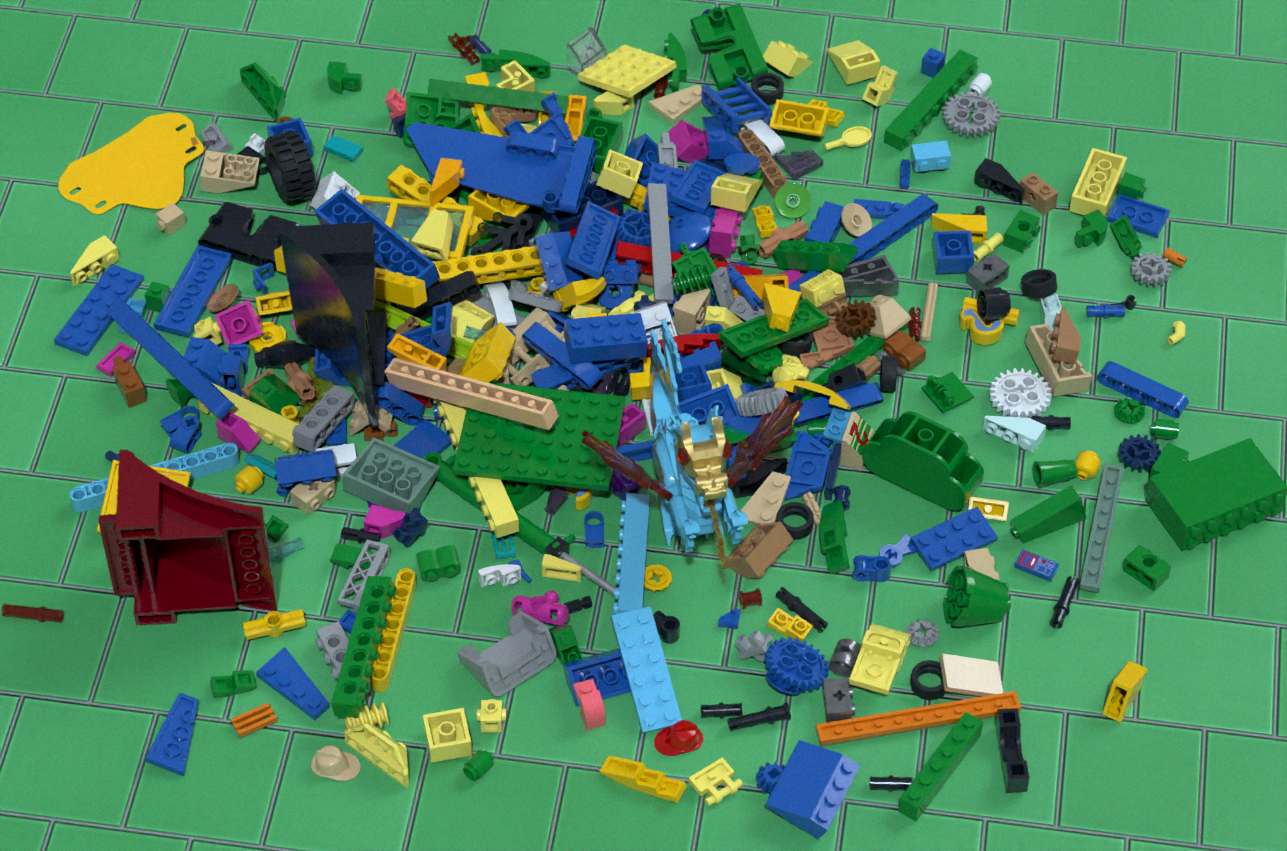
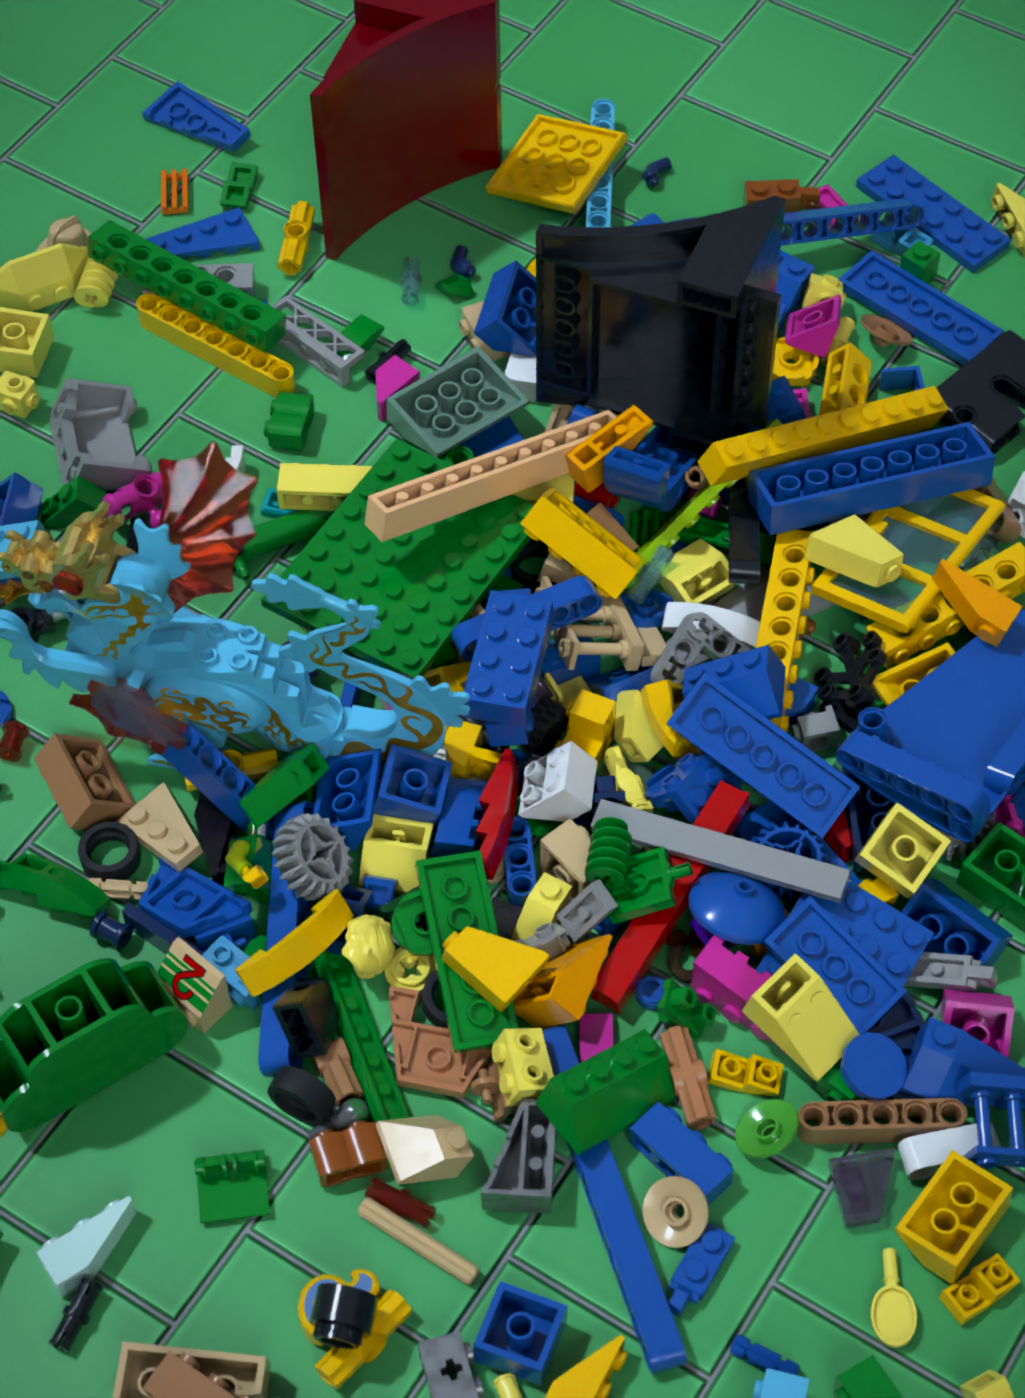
camera: 115 degrees right, 5 degrees up
dark blue hips [392,508,428,548] -> none
blue piece [584,511,604,548] -> none
blue pin [725,264,764,311] -> none
reddish brown gear [835,300,877,337] -> none
white gear [989,368,1052,418] -> none

